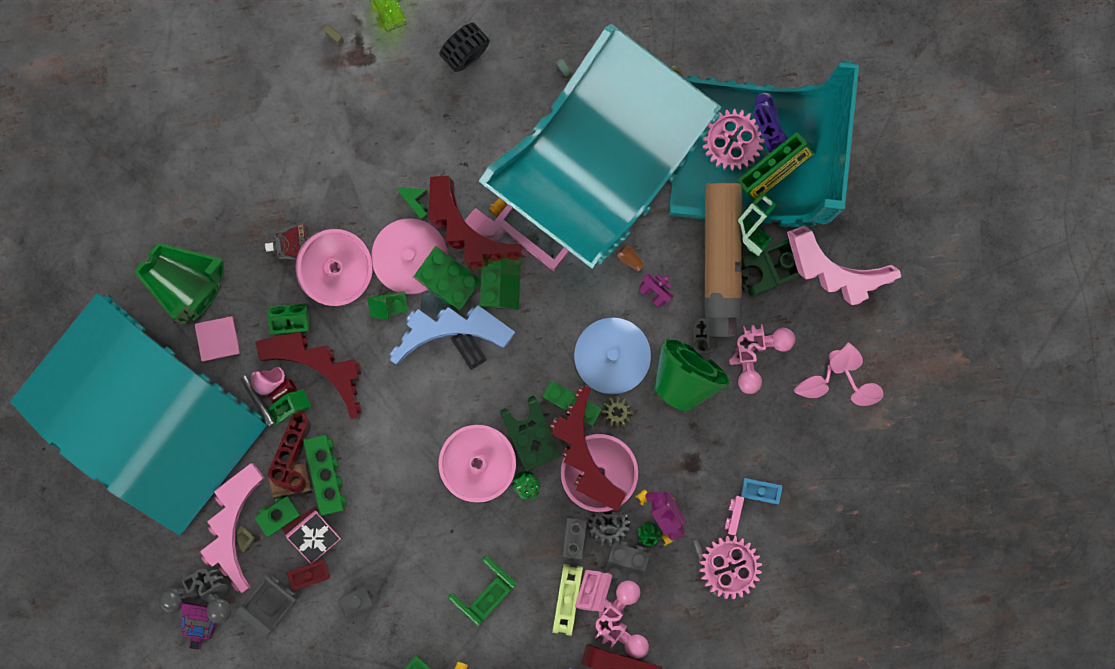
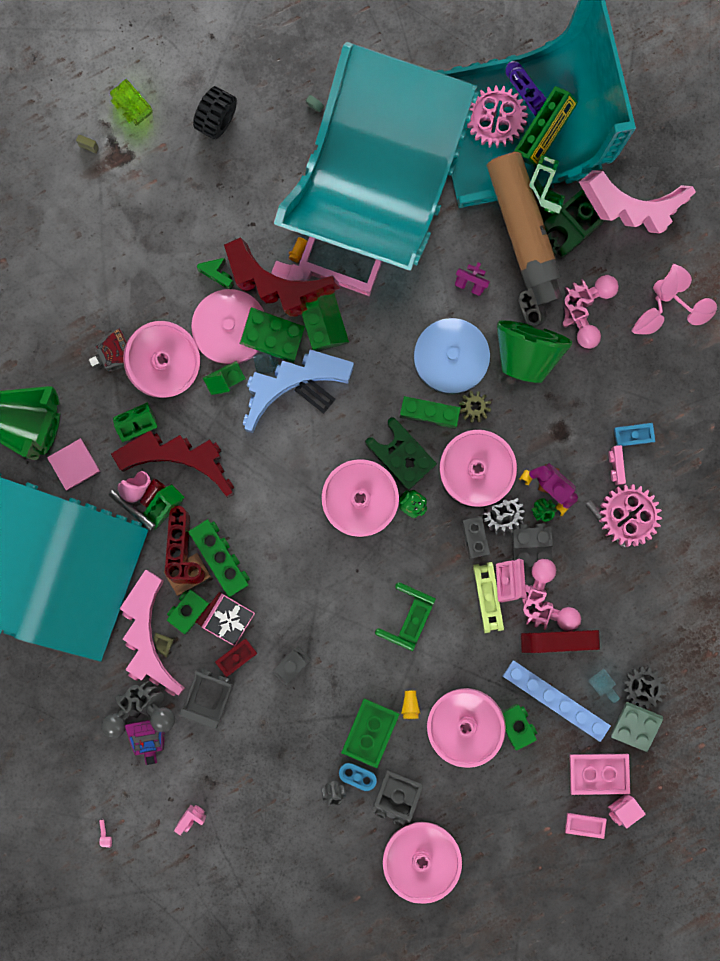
camera: 20 degrees left, 0 degrees up
dark red arch [550,385,627,512] -> none
dark orange cone [616,244,645,272] -> none

